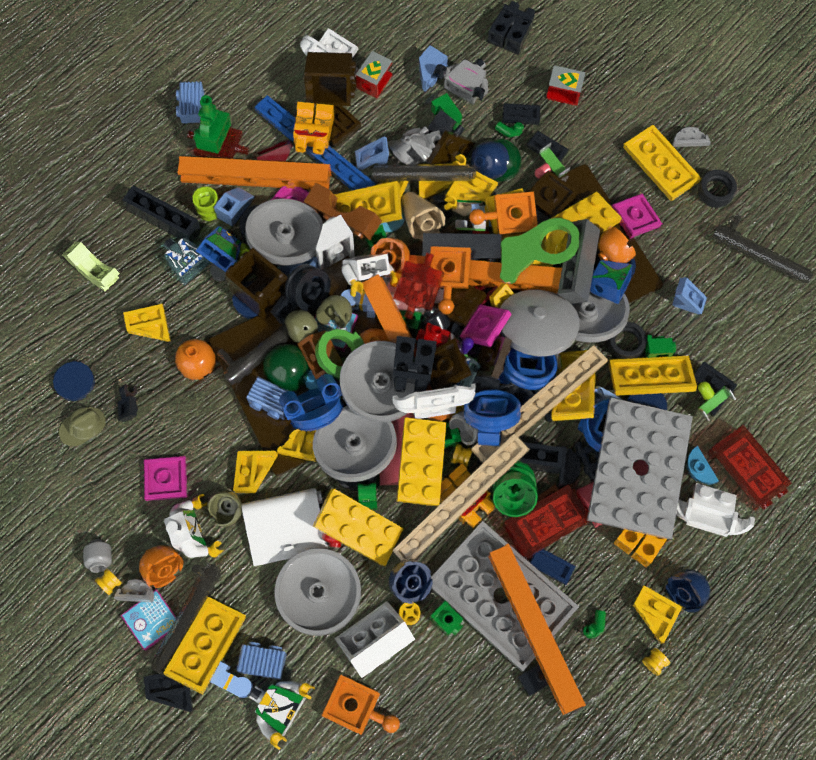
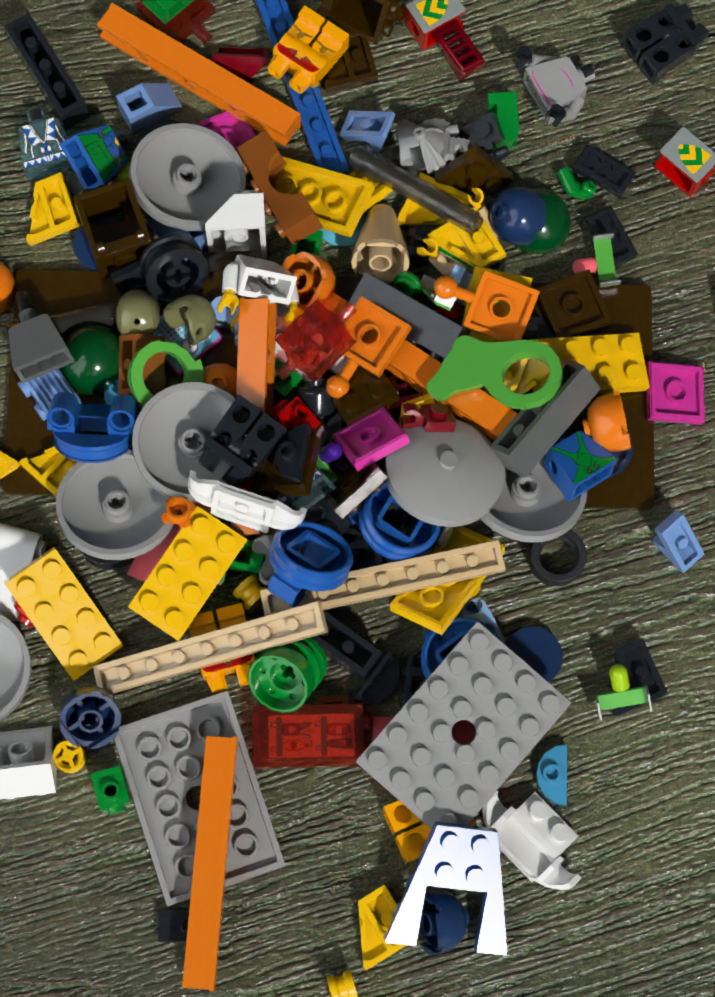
camera: 25 degrees right, 5 degrees up
lime wheel [193,187,219,221] -> none
green leg [358,483,377,510] -> none
medium blue slope [419,45,448,92] -> none
dark blue tile [530,546,576,586] -> none
green arm [583,610,606,639] -> none
yellow plate [609,356,697,396] -> none
green brick [645,335,676,358] -> none
clear red panel [707,425,792,511] -> none
none -> dark grey torso [8,308,75,383]
none -> yellow wing [26,172,81,246]
none -> orange plate [161,497,195,528]
none -> black plate [275,424,312,483]
none -> wing [383,821,507,956]
none -> green plate [393,271,421,298]
none -> dark red plate [401,403,456,432]
none -> dark red slope [432,20,486,81]

